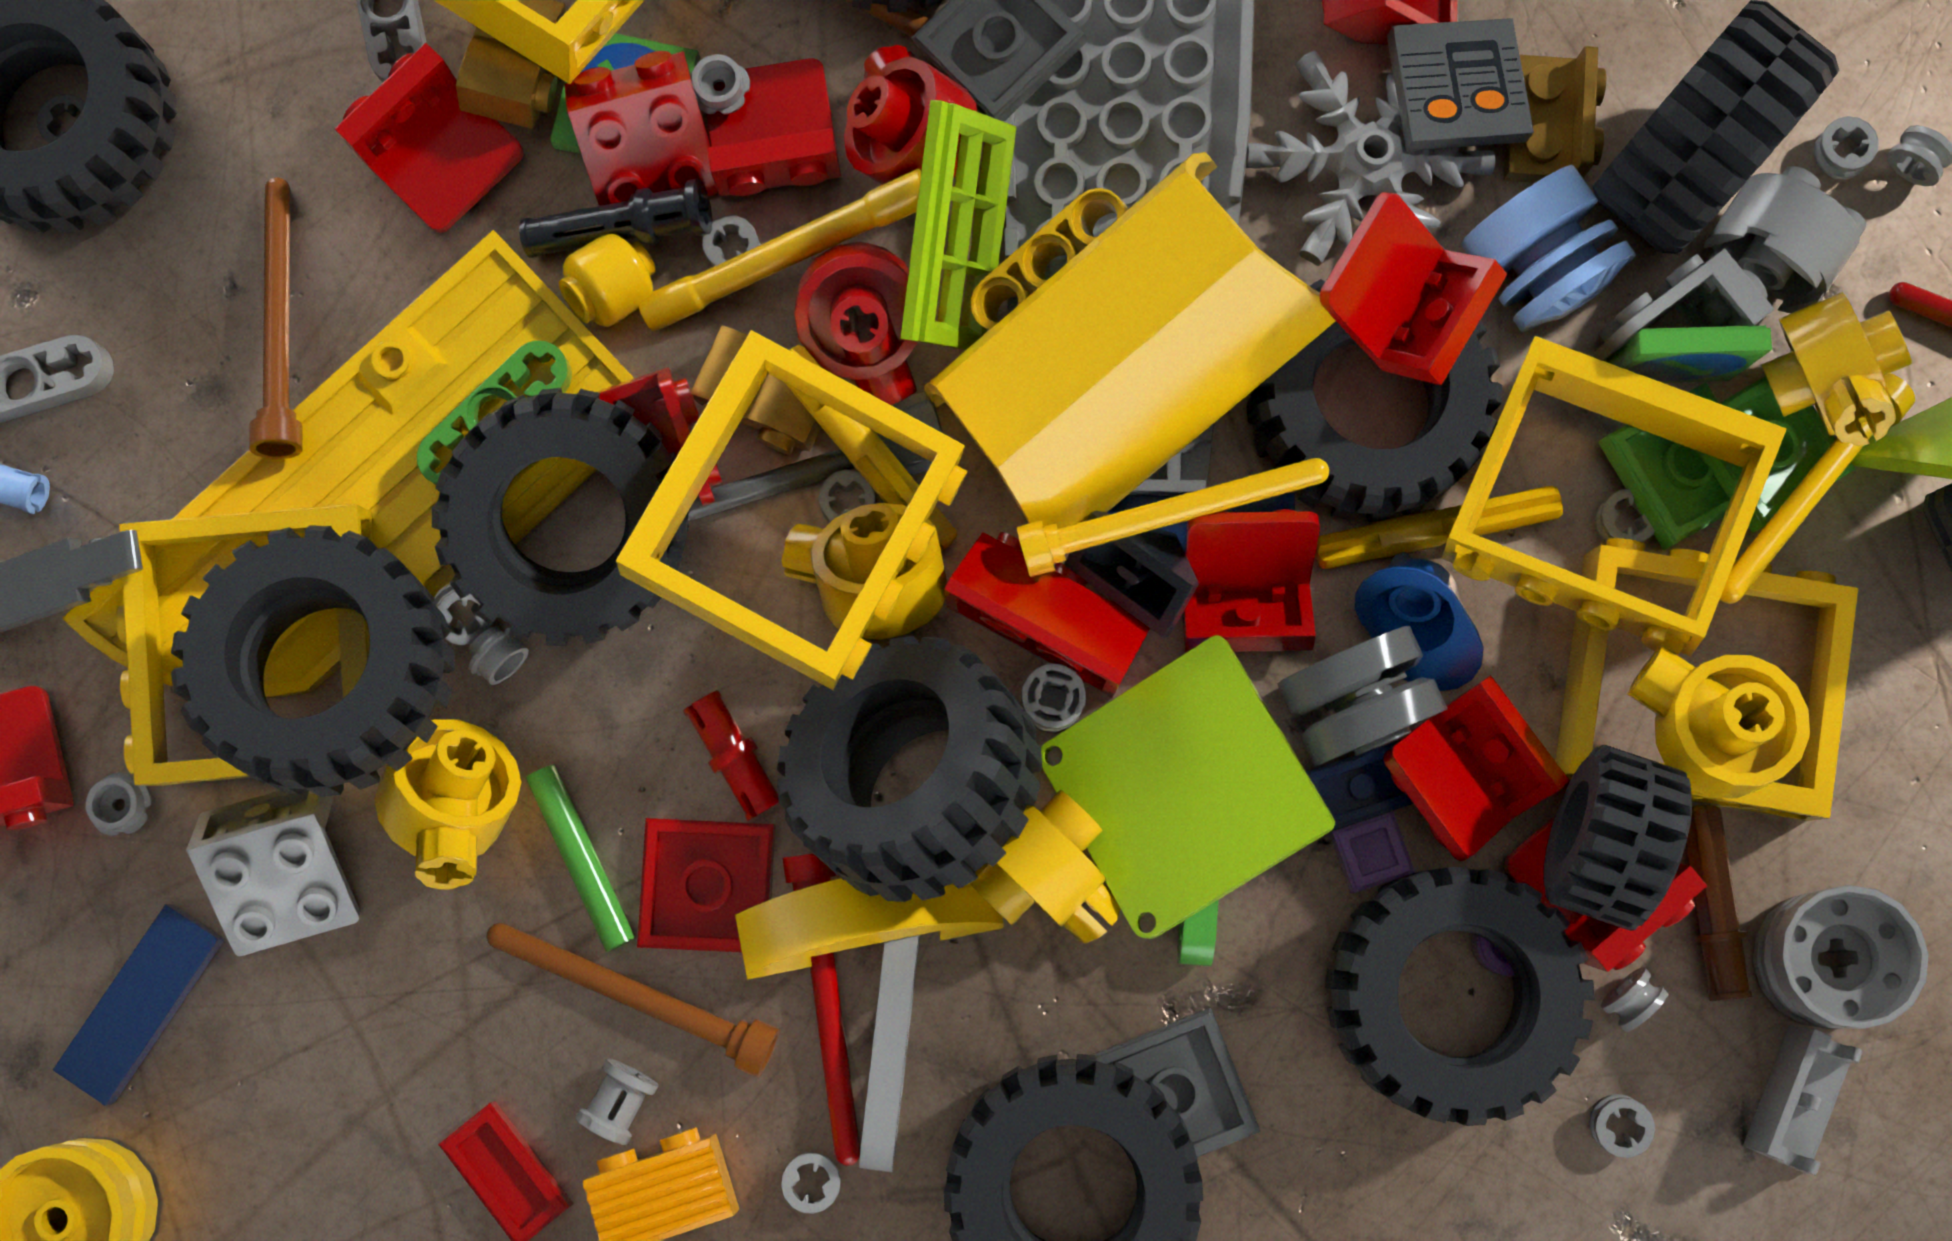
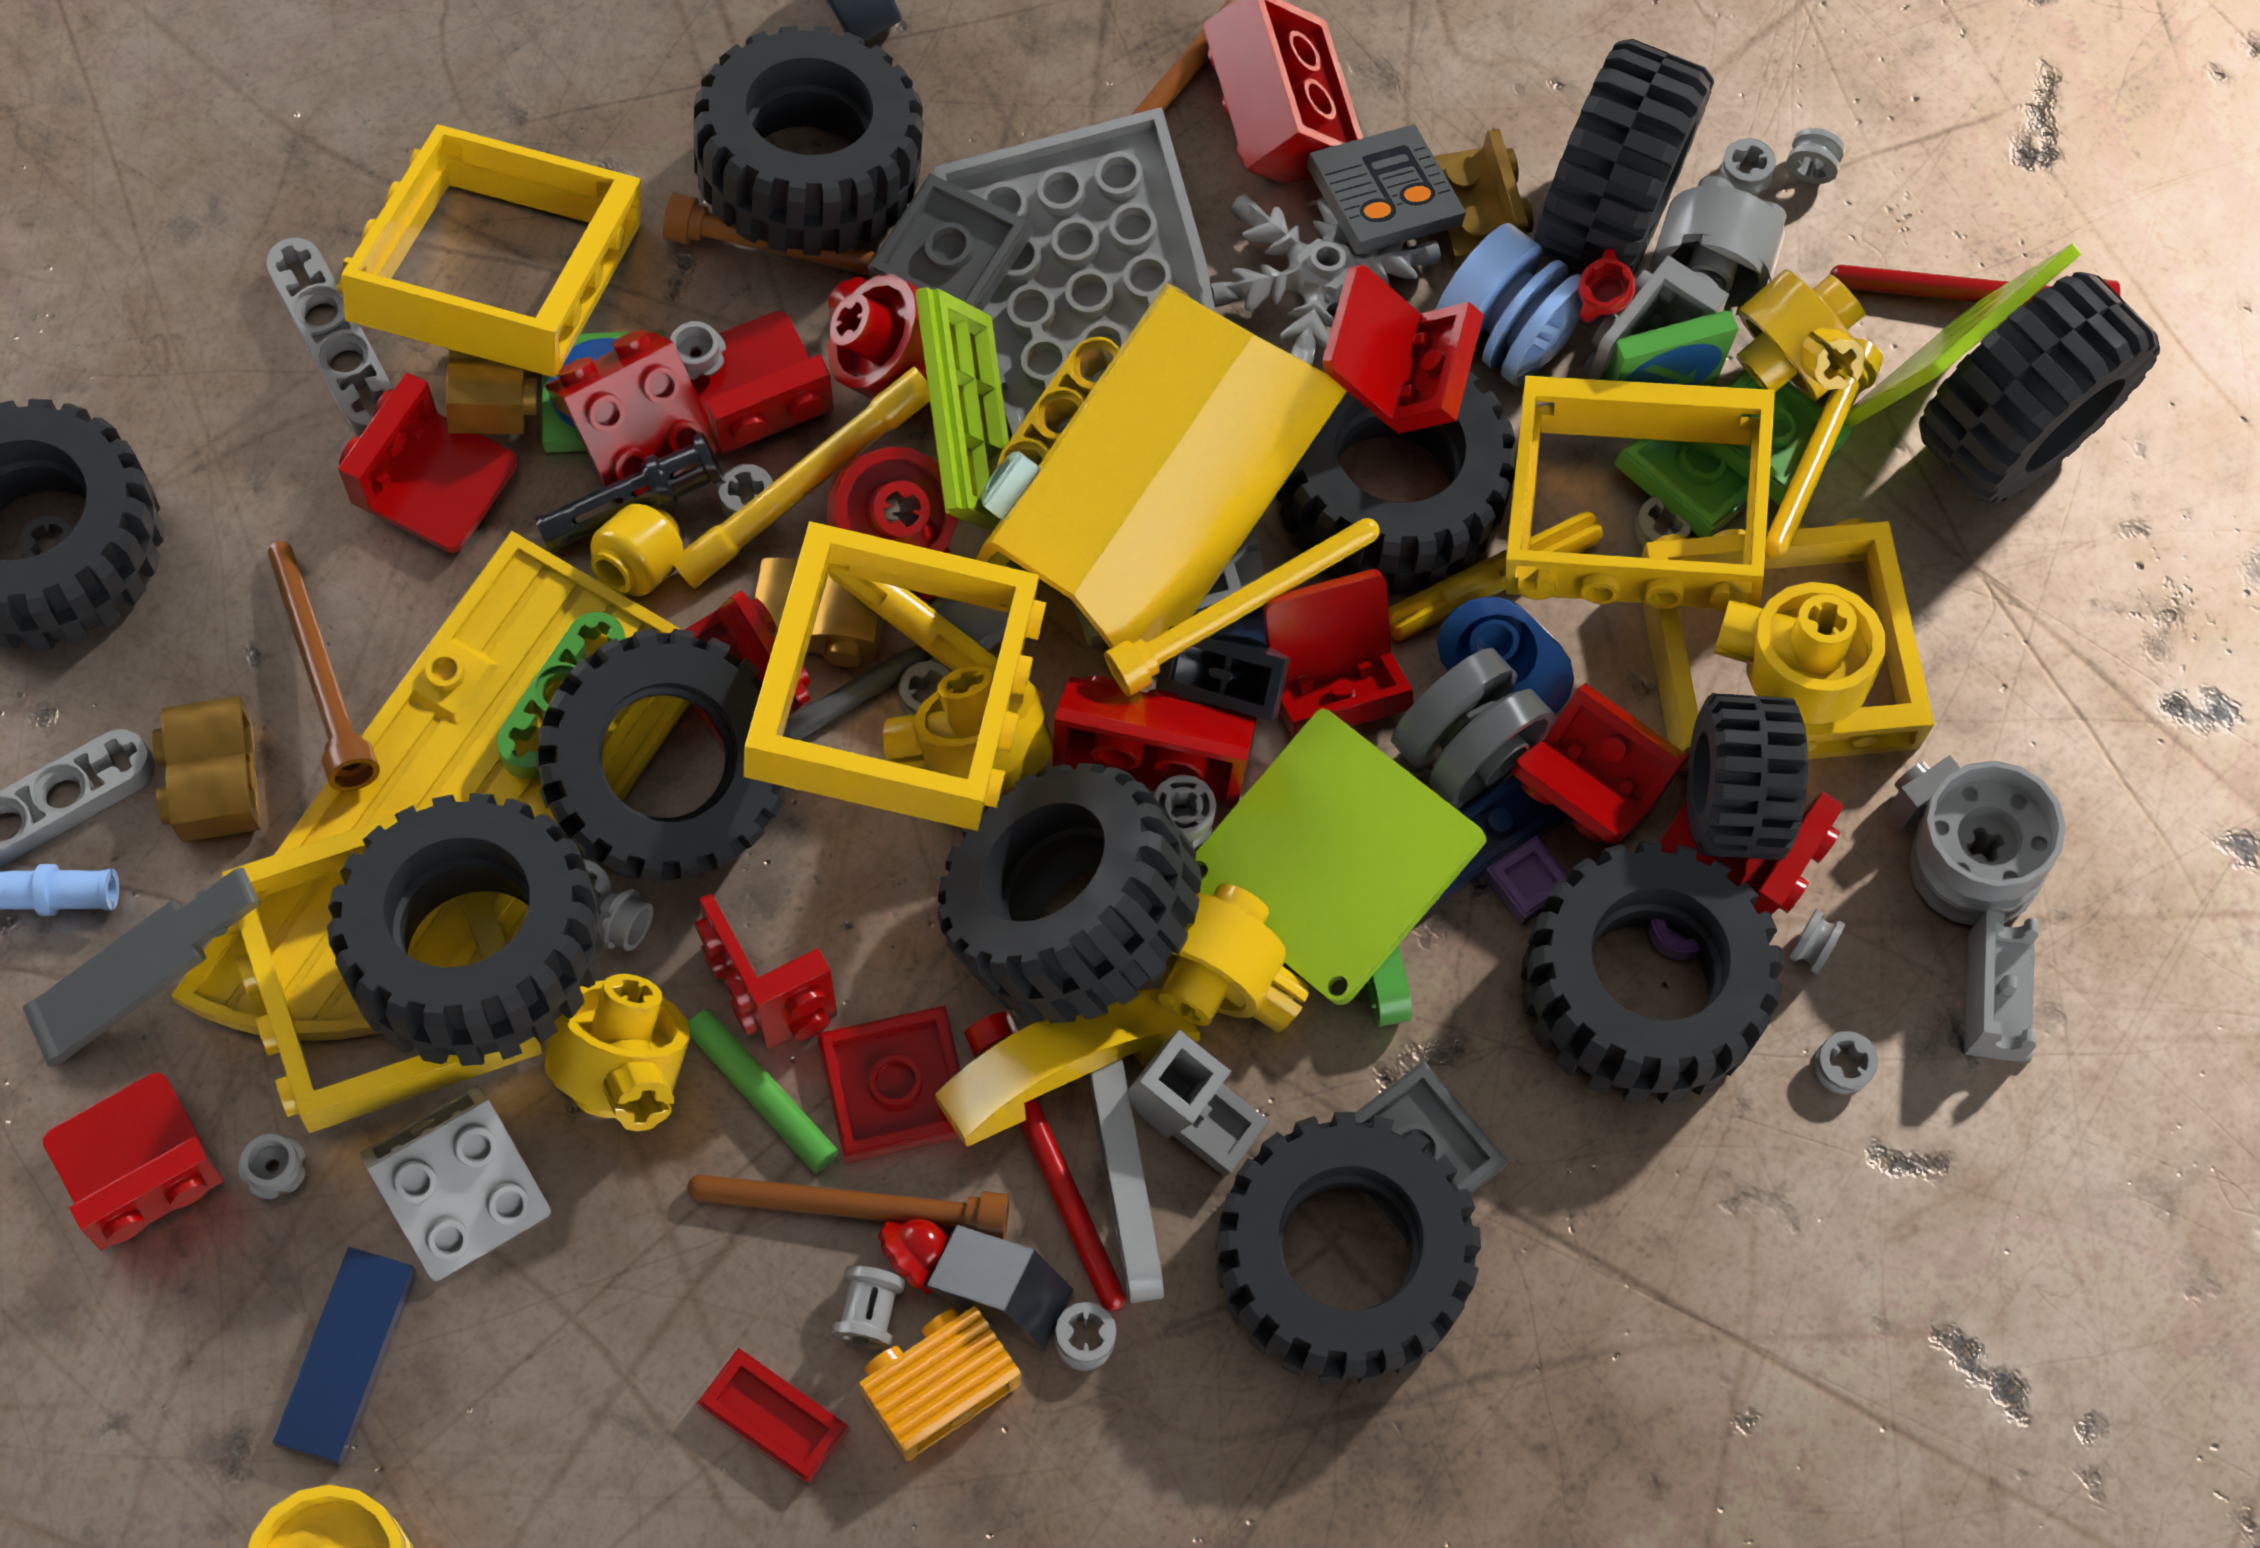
camera: 25 degrees left, 15 degrees down
red pin [683,690,779,821] -> none
reddish brown axle [1686,805,1752,1001] -> none
none -> pearl gold brick [152,696,261,842]
none -> red bracket [694,893,838,1050]
none -> red piece [877,1219,948,1295]
none -> slope [924,1225,1074,1351]
none -> light aqua tile [980,451,1040,520]
none -> light grey brick [1128,1030,1269,1177]
none -> red piece [1578,248,1636,324]
none -> light grey plate [1885,755,1961,831]

